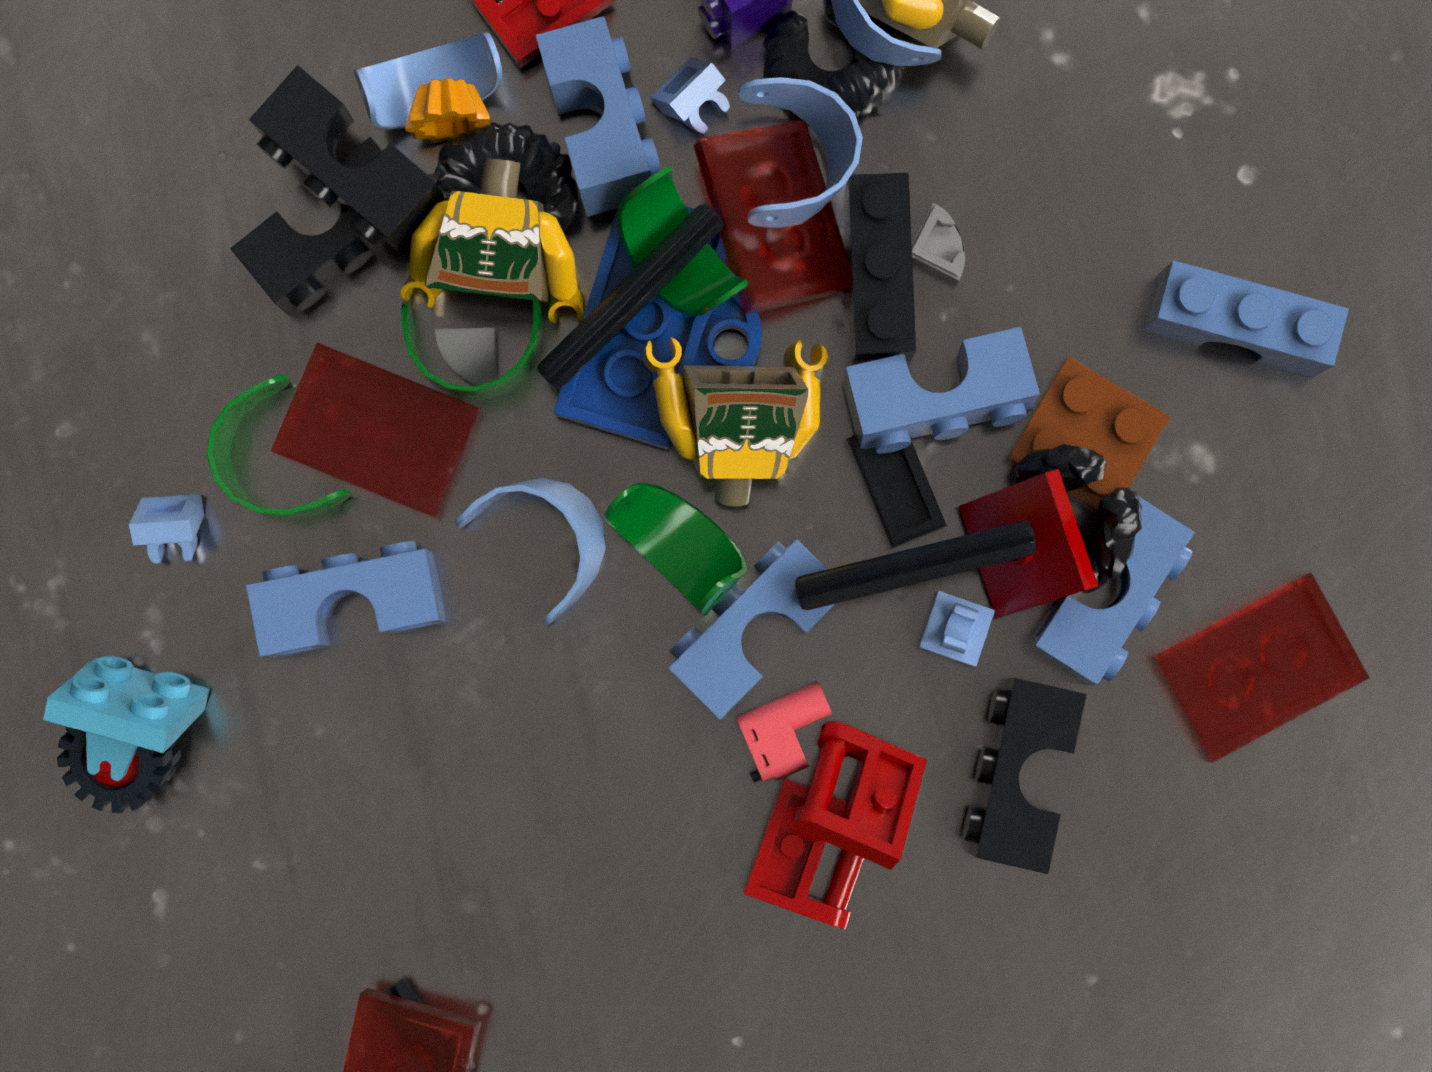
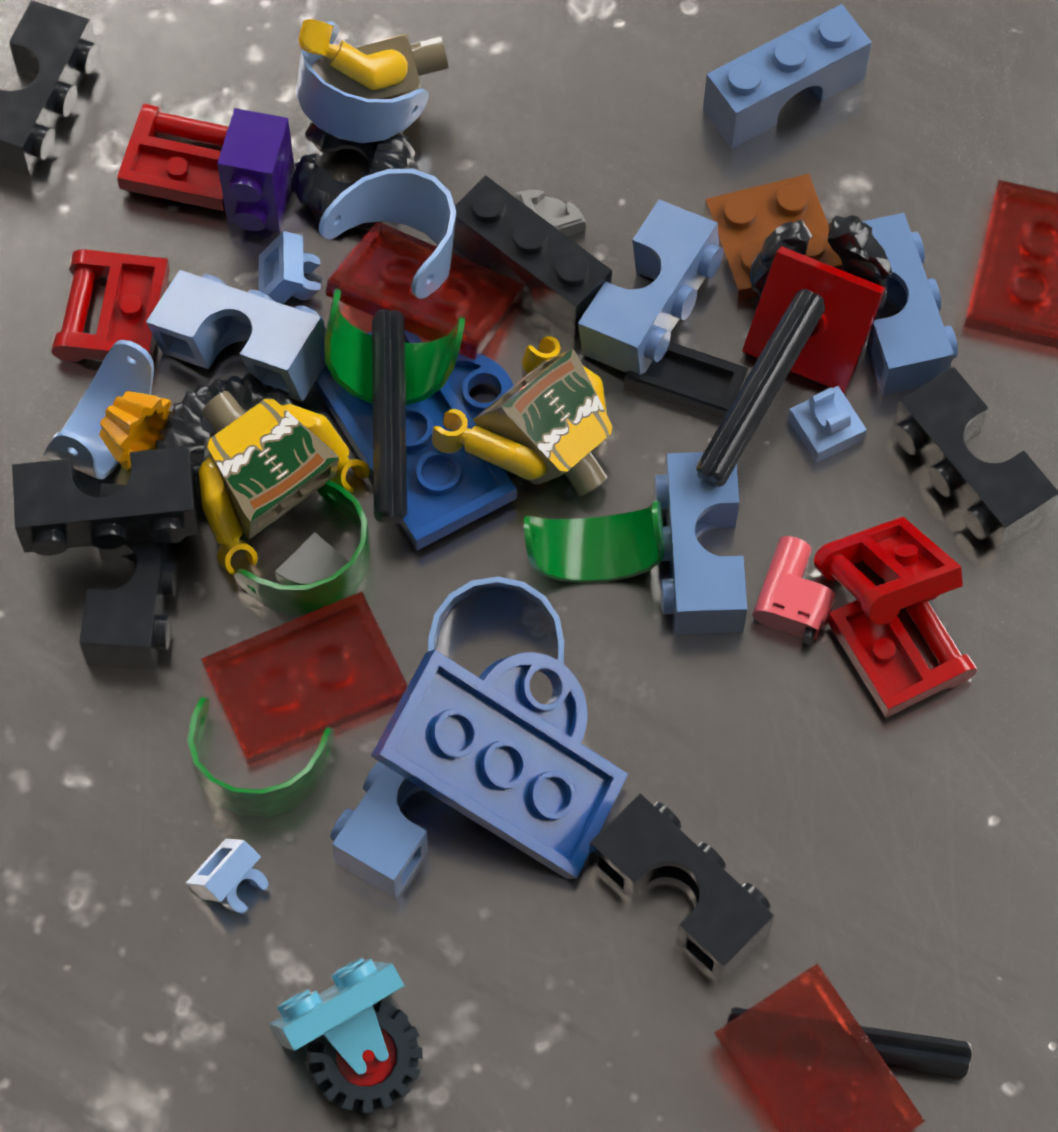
camera: 50 degrees left, 20 degrees down
none -> plate [371,649,628,879]
none -> black arch [588,793,774,984]

